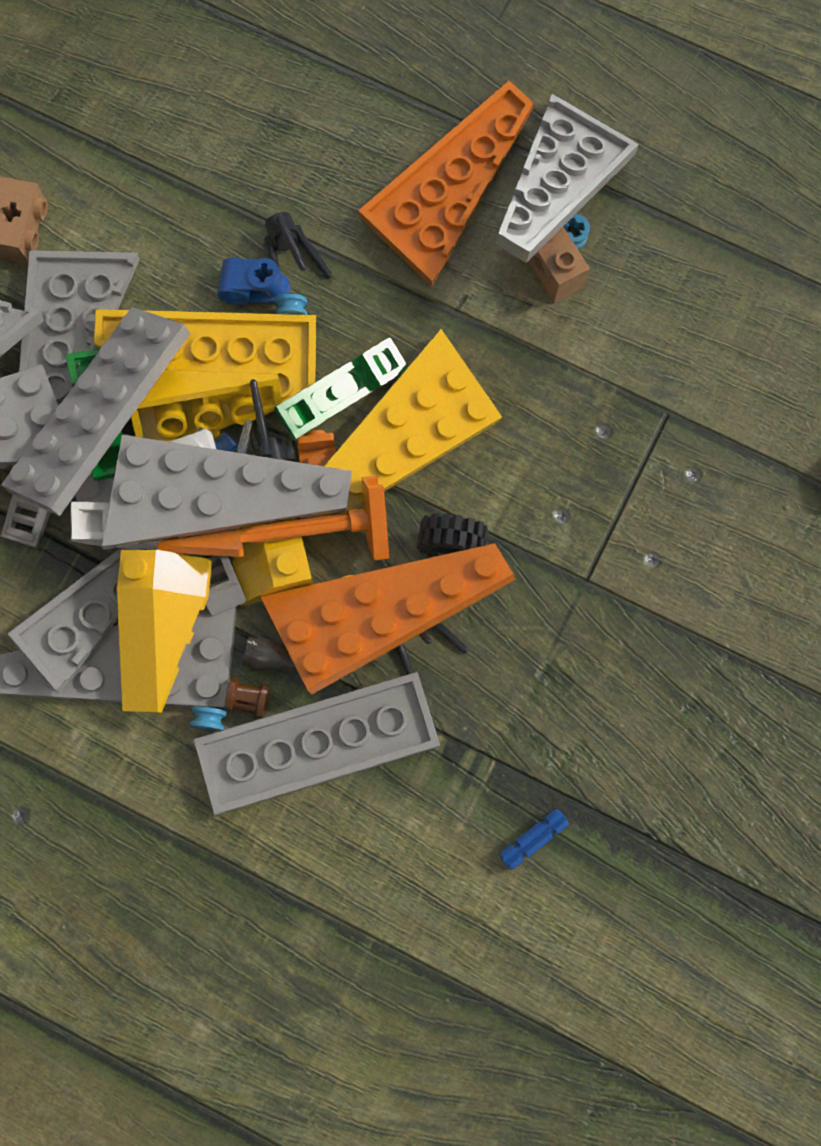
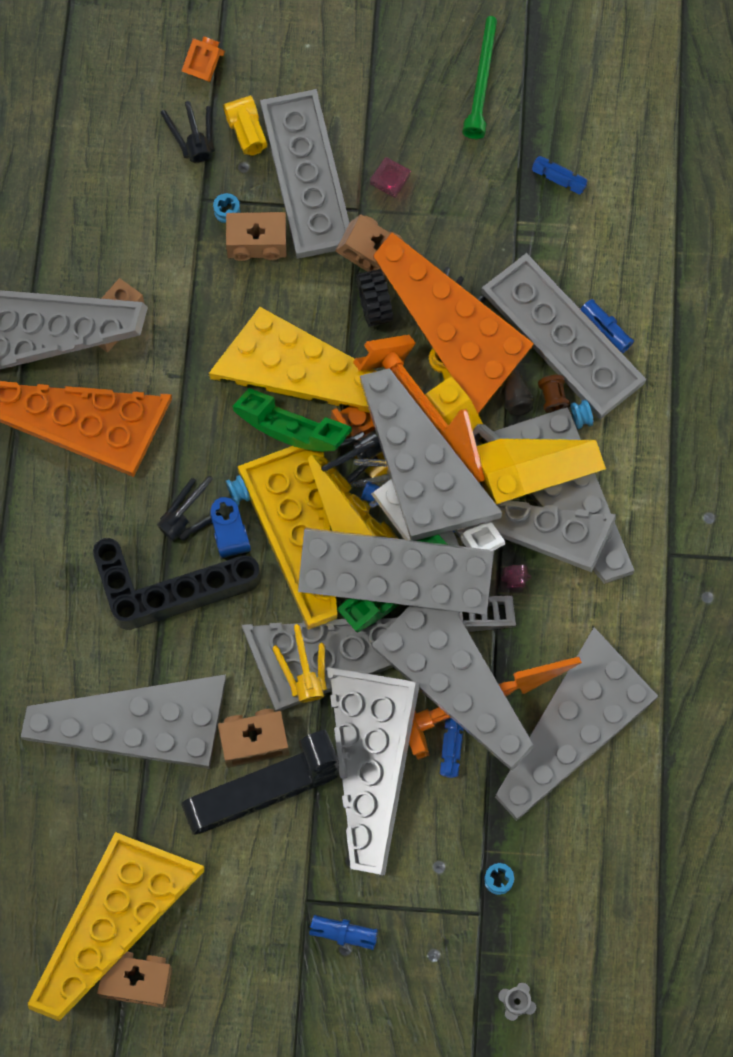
camera: 110 degrees left, 5 degrees down
none -> light grey wing [21,674,227,769]
none -> black beam [93,538,261,630]
none -> black plant [161,101,215,163]
none -> dark azure bush [213,193,240,223]
none -> yellow piece [223,95,267,156]
none -> medium nougat brick [226,212,287,261]
none -> light grey plate [260,89,350,259]
none -> yellow plant [272,624,327,703]
none -> medium nougat brick [335,214,410,282]
none -> clear pink plate [370,157,411,198]
none -> green piece [462,16,497,140]
none -> clear pink plate [501,565,532,588]
none -> blue pin [580,299,634,354]

